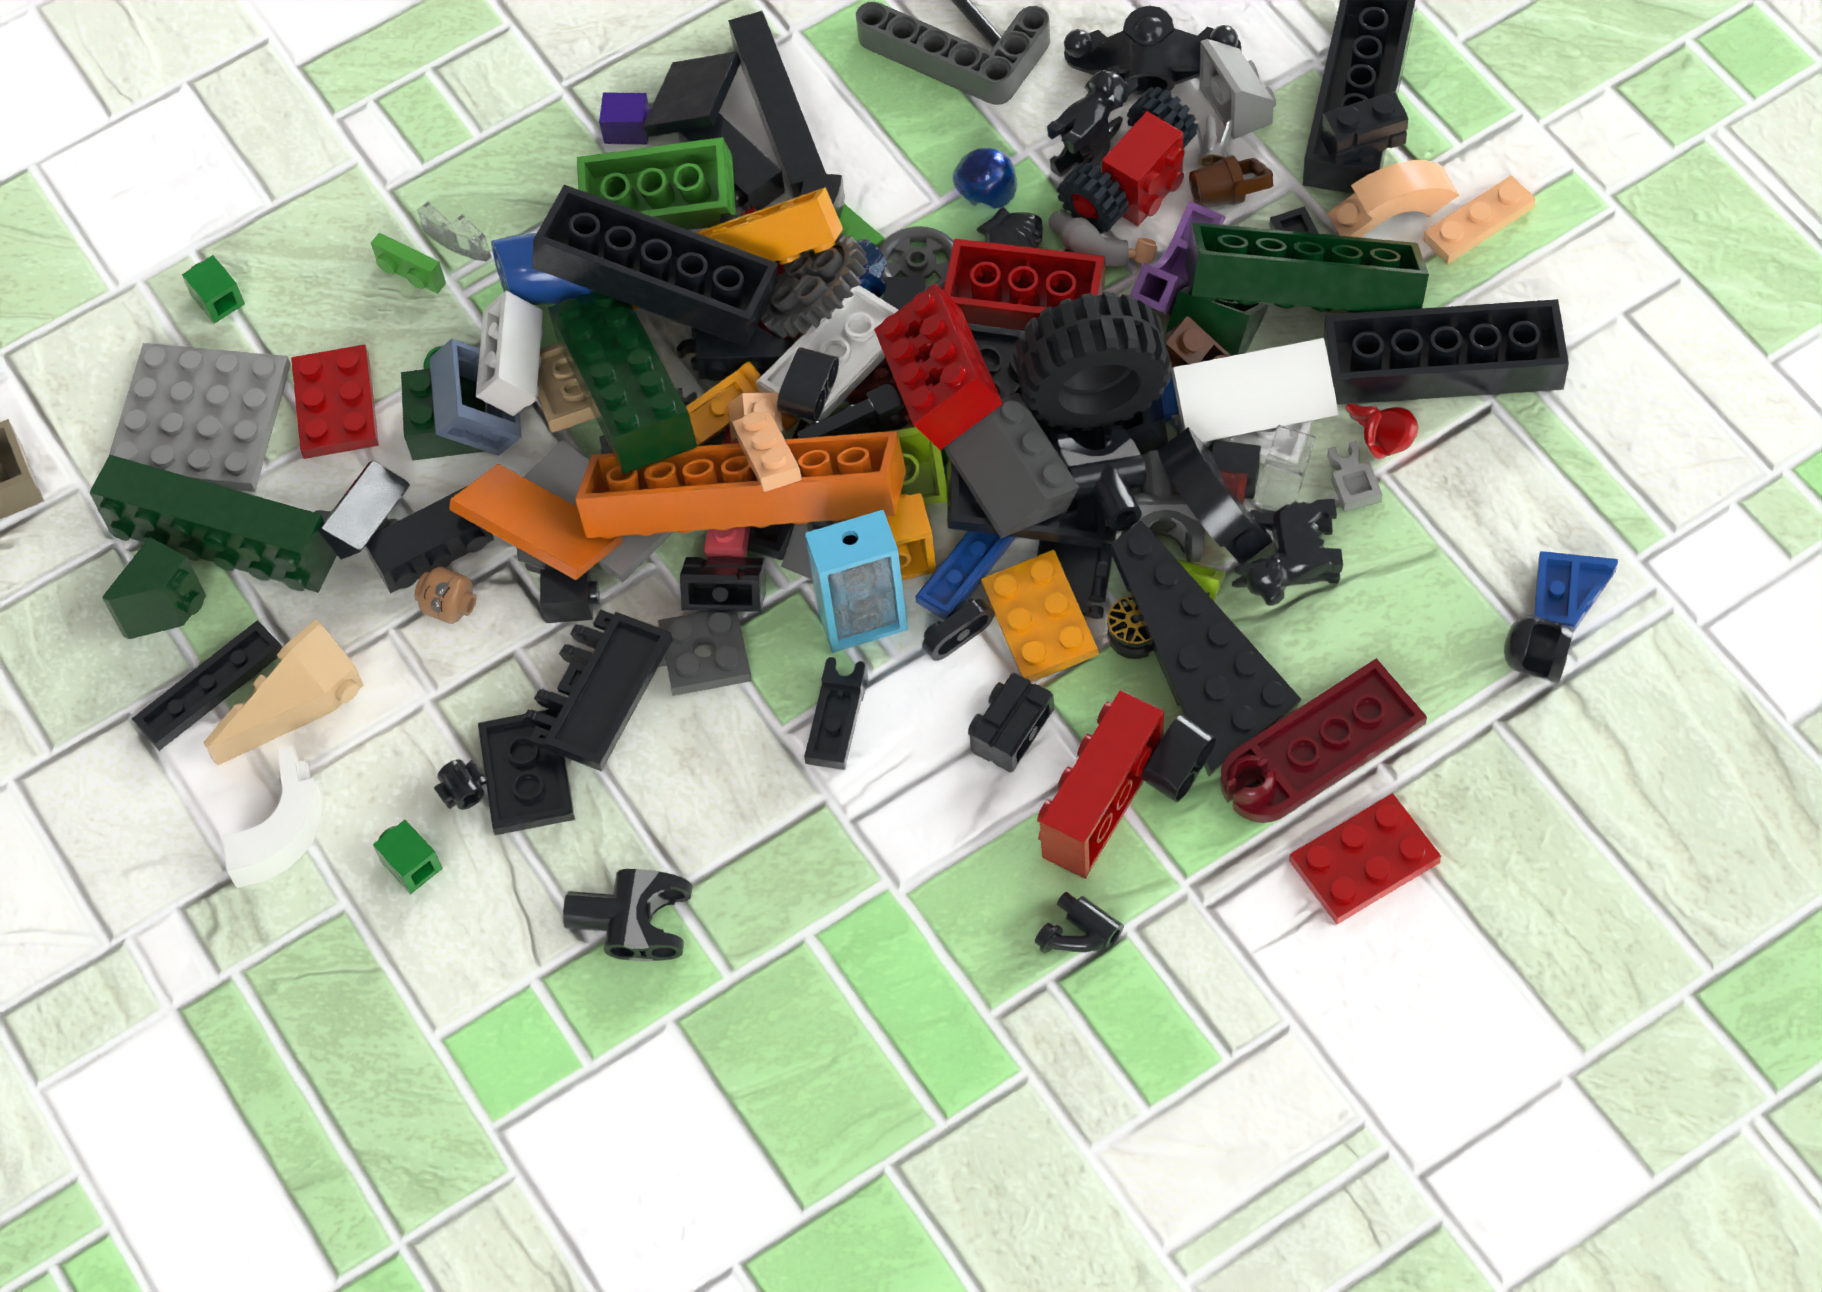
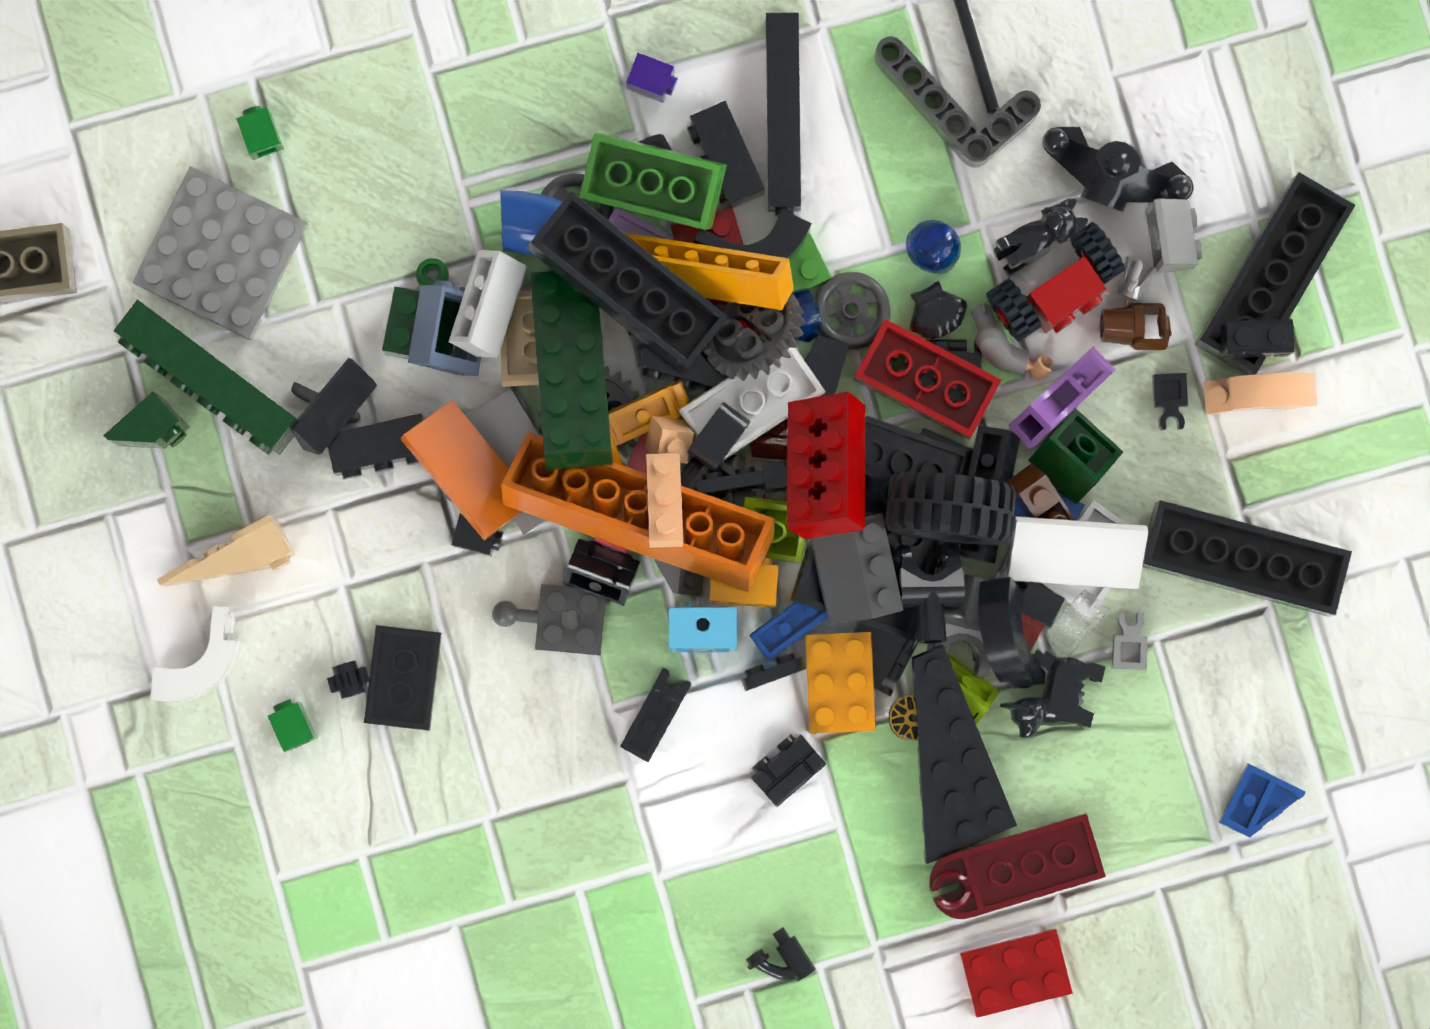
camera: 10 degrees right, 25 degrees up
black plate [132,620,283,751] -> none
red plate [291,344,379,459] -> none
bright green plate [371,232,446,294] -> none
medium nougat head [414,567,477,624] -> none
clear slope [417,201,492,262] -> none
black hinge [522,609,673,772] -> none
black connector [563,869,693,961] -> none
black tile [643,51,741,137] -> none
red brick [1037,690,1164,879] -> none
black beam [1141,714,1217,802] -> none
dark green brick [1185,222,1429,313] -> none
red piece [1345,403,1419,460] -> none
light nougat plate [1423,175,1536,264] -> none
black helmet [1504,615,1574,683] -> none

